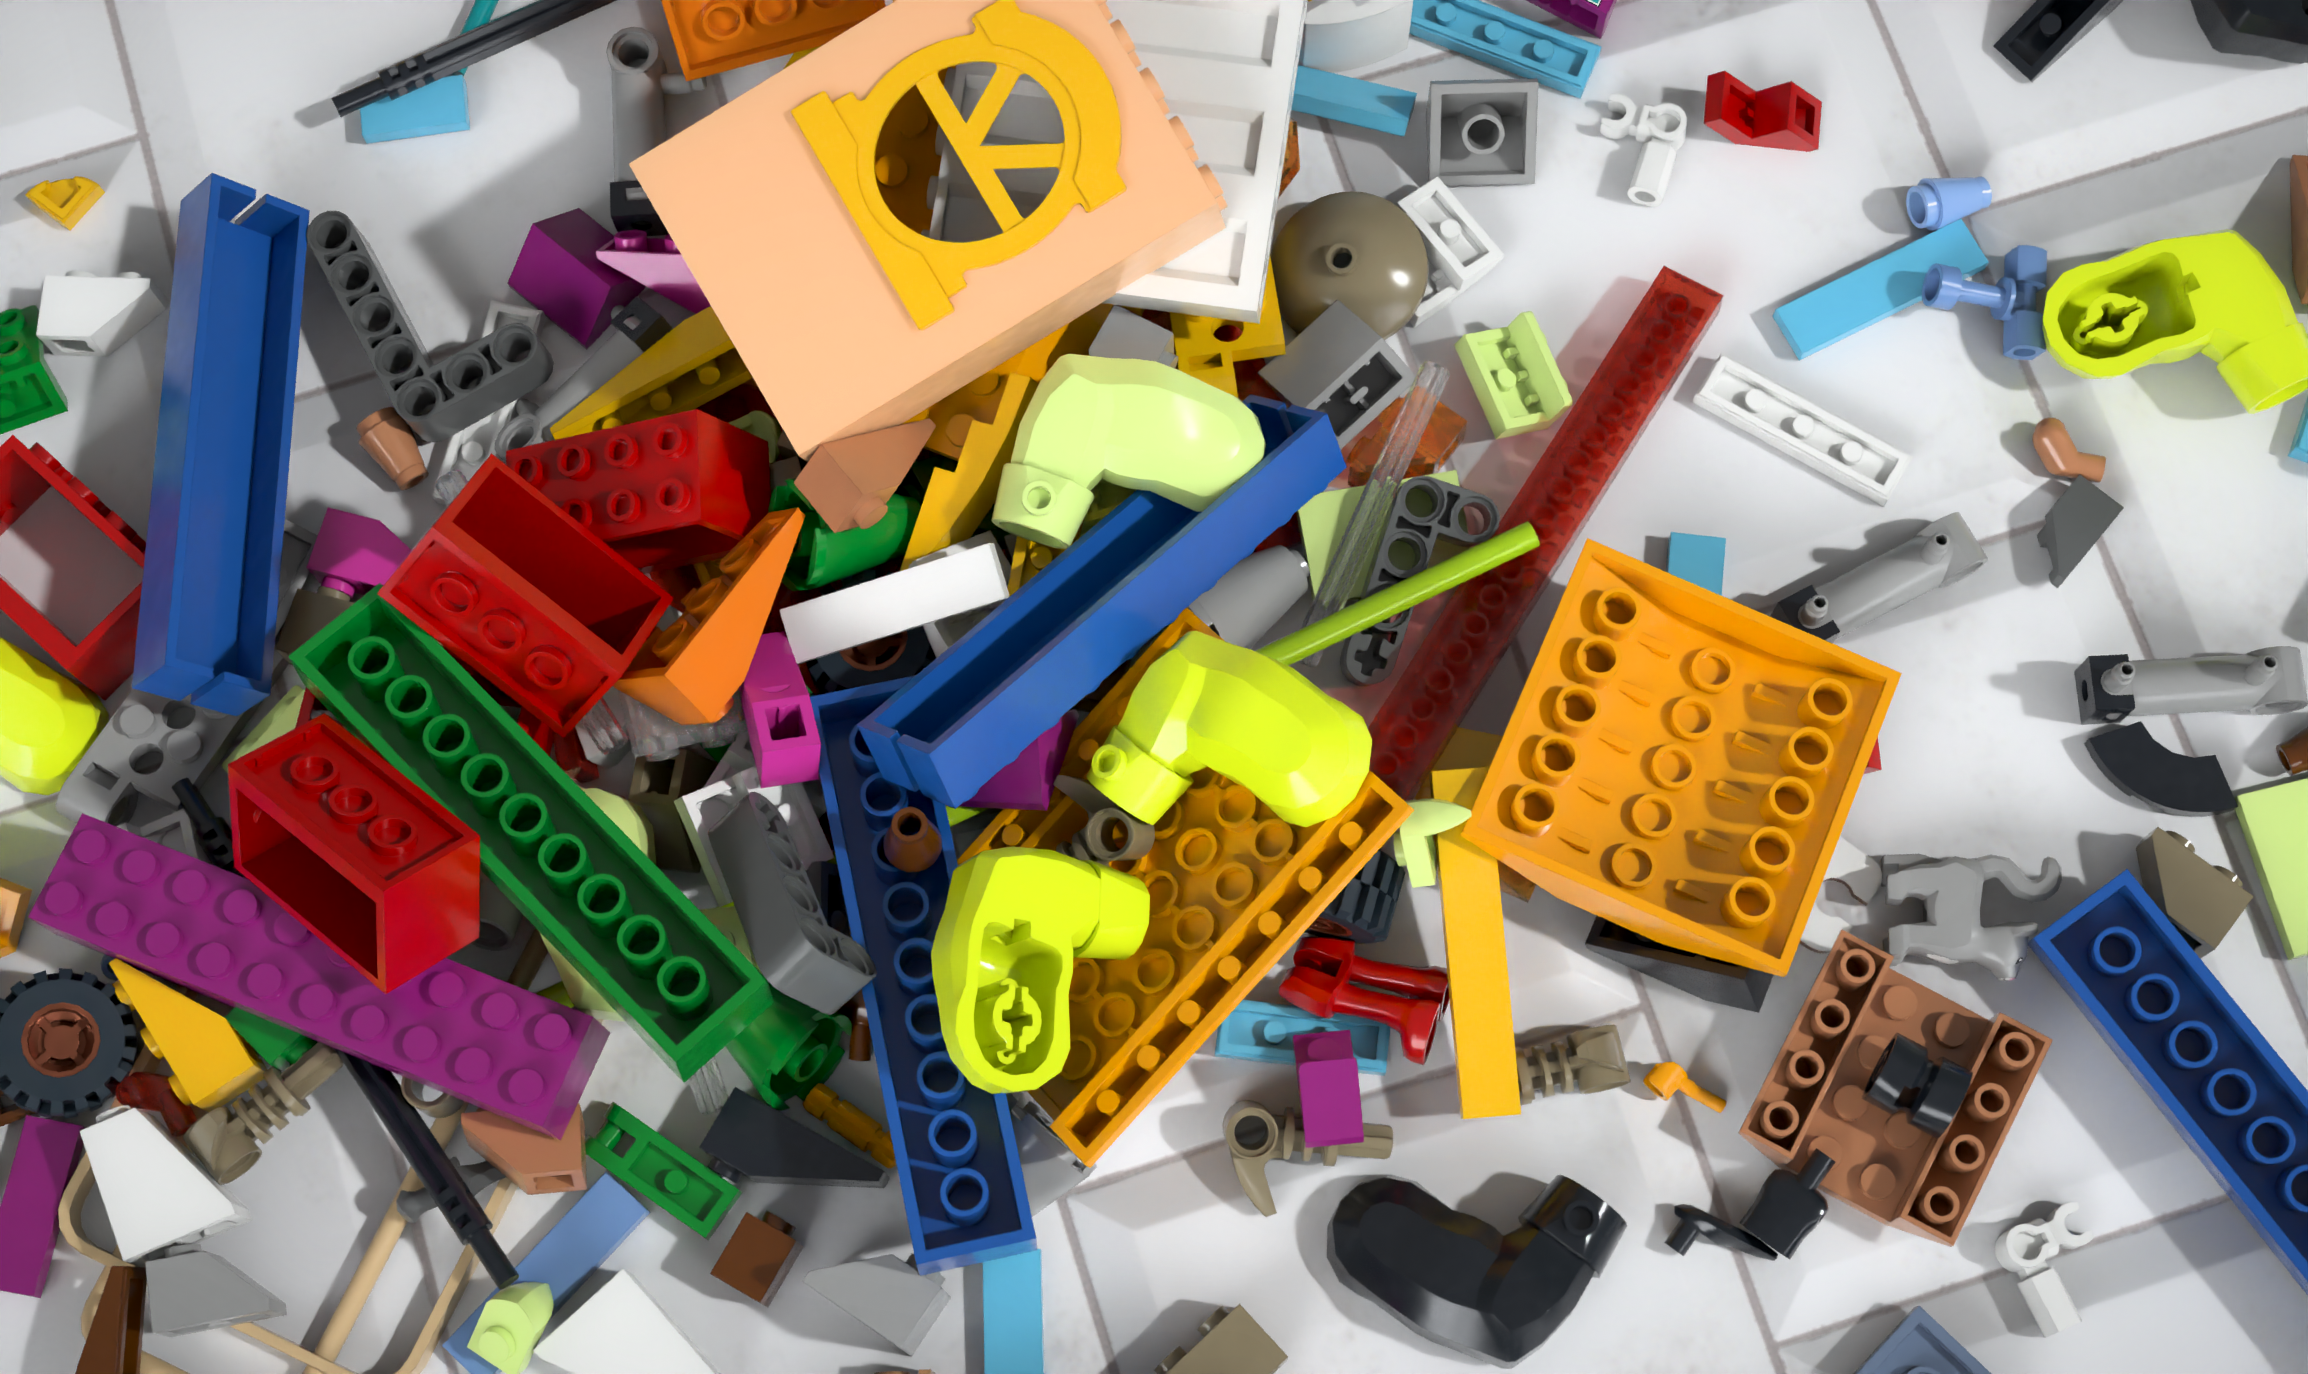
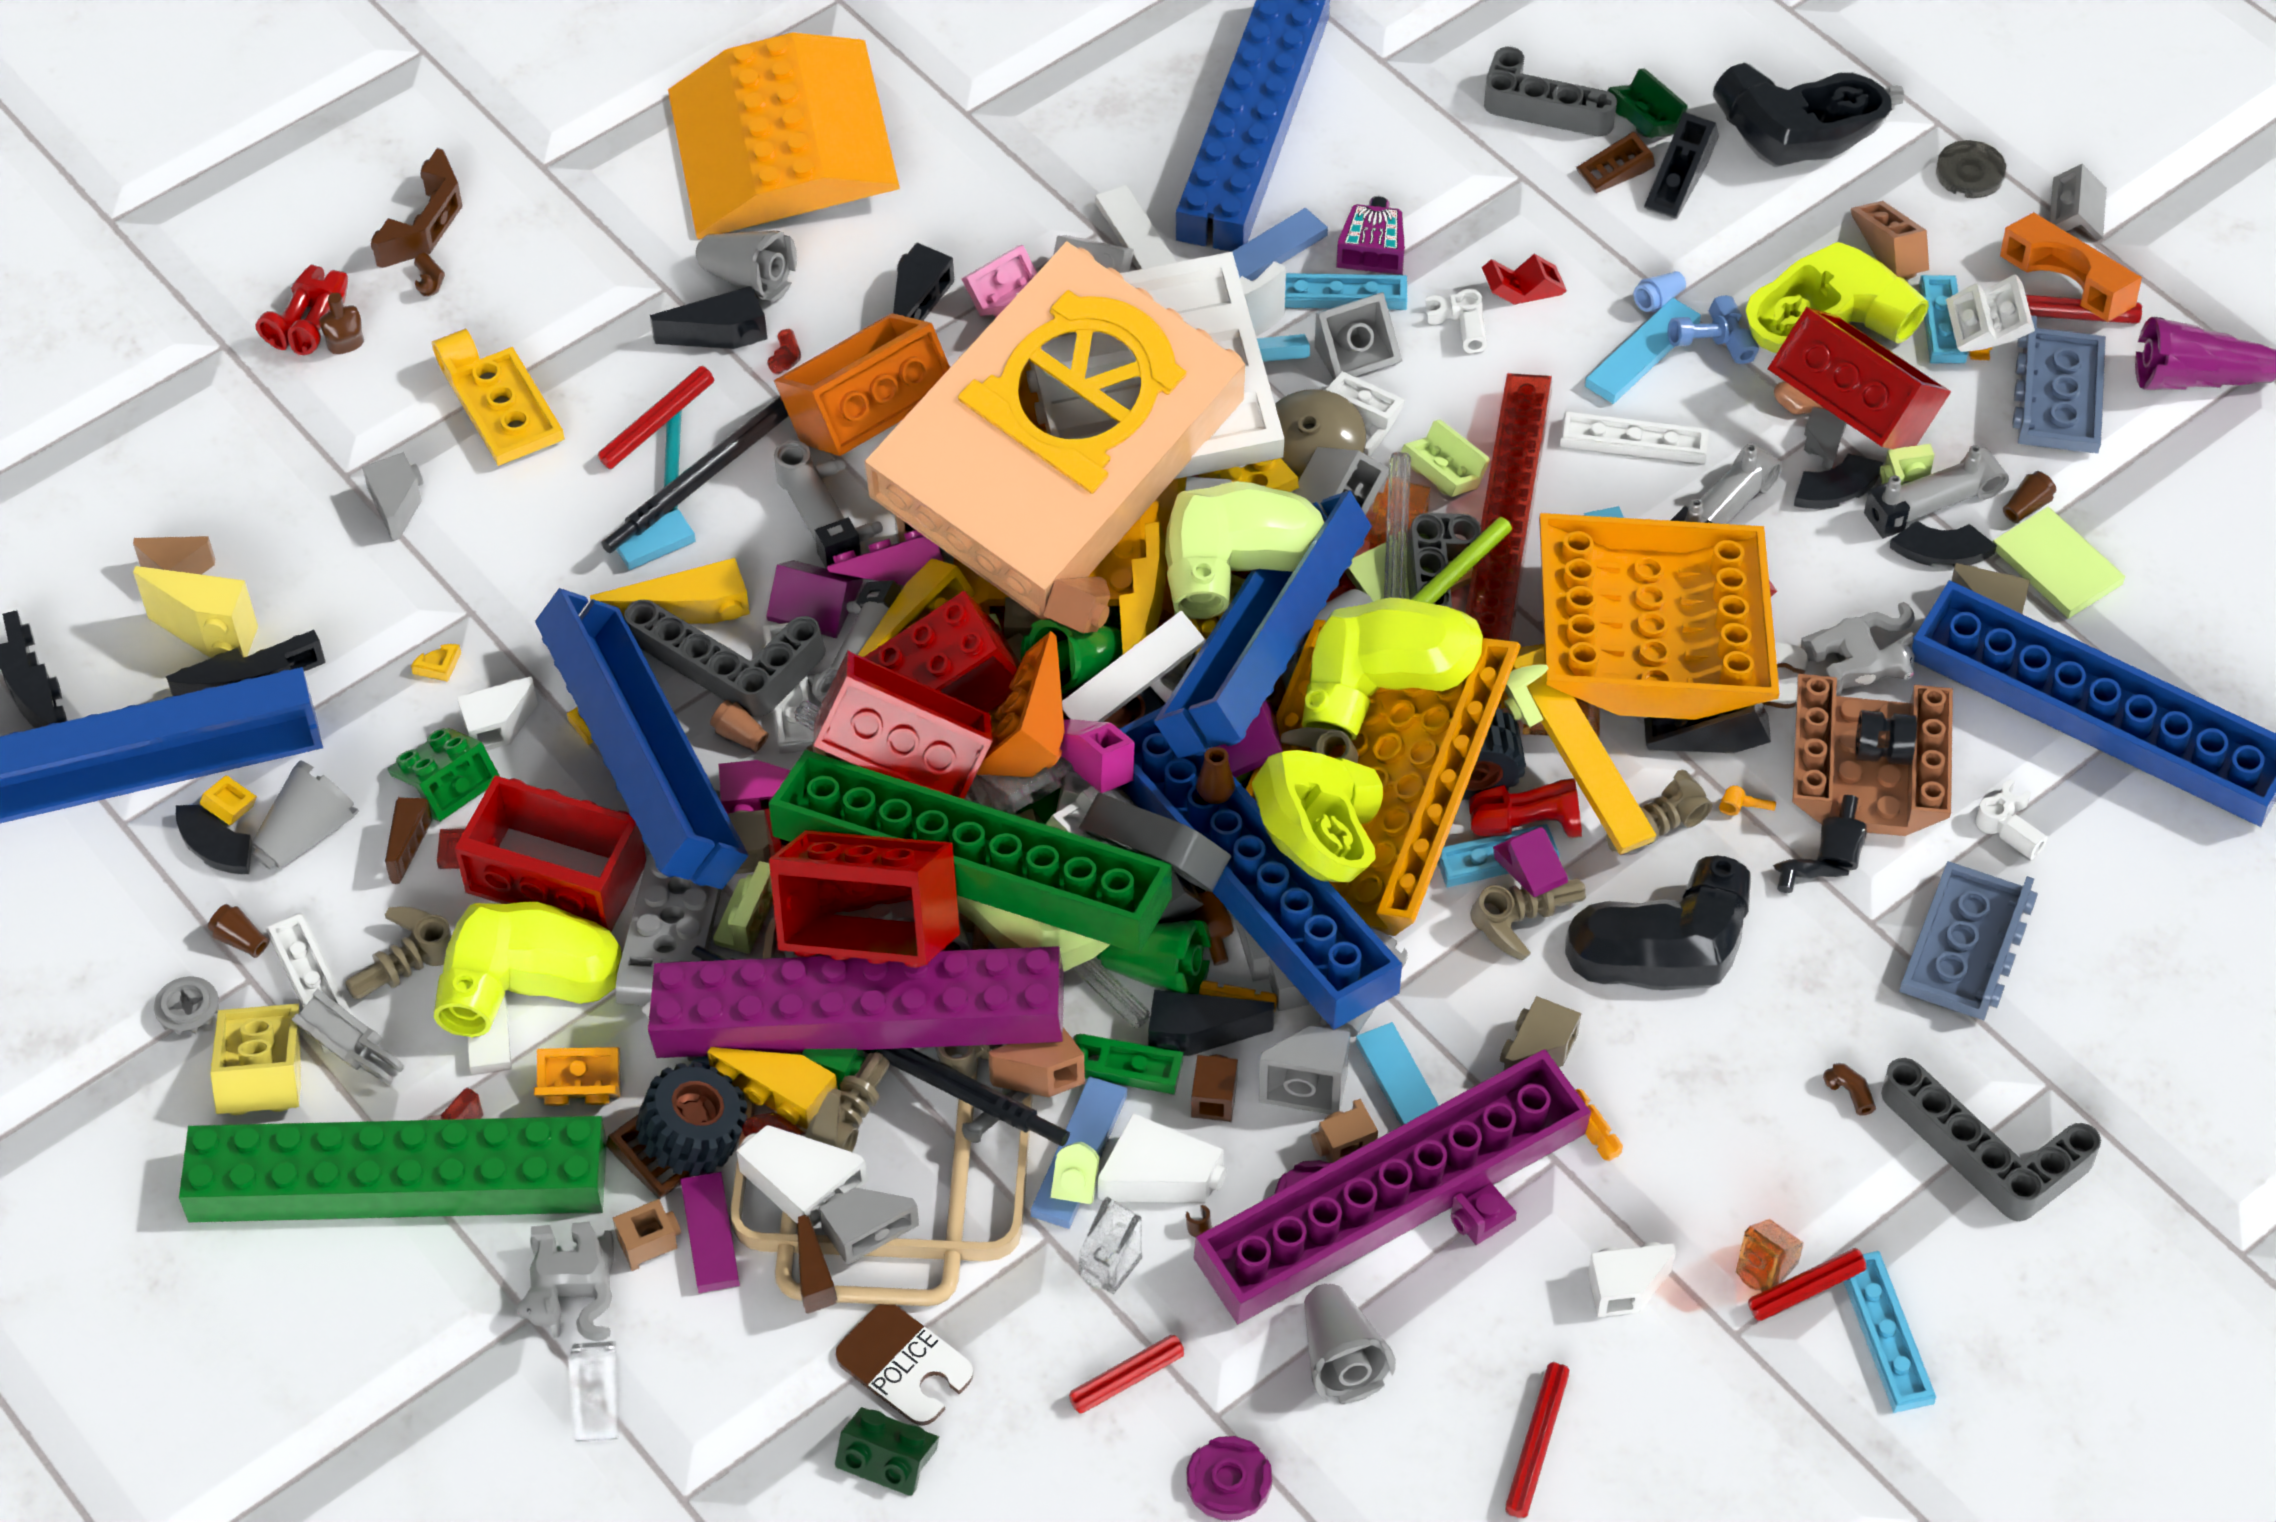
camera: 25 degrees left, 20 degrees down
none -> yellow slope [590,558,750,624]
none -> red hose [1767,307,1952,449]
none -> black tile [1794,453,1884,509]
none -> yellowish green bracket [1880,444,1934,485]

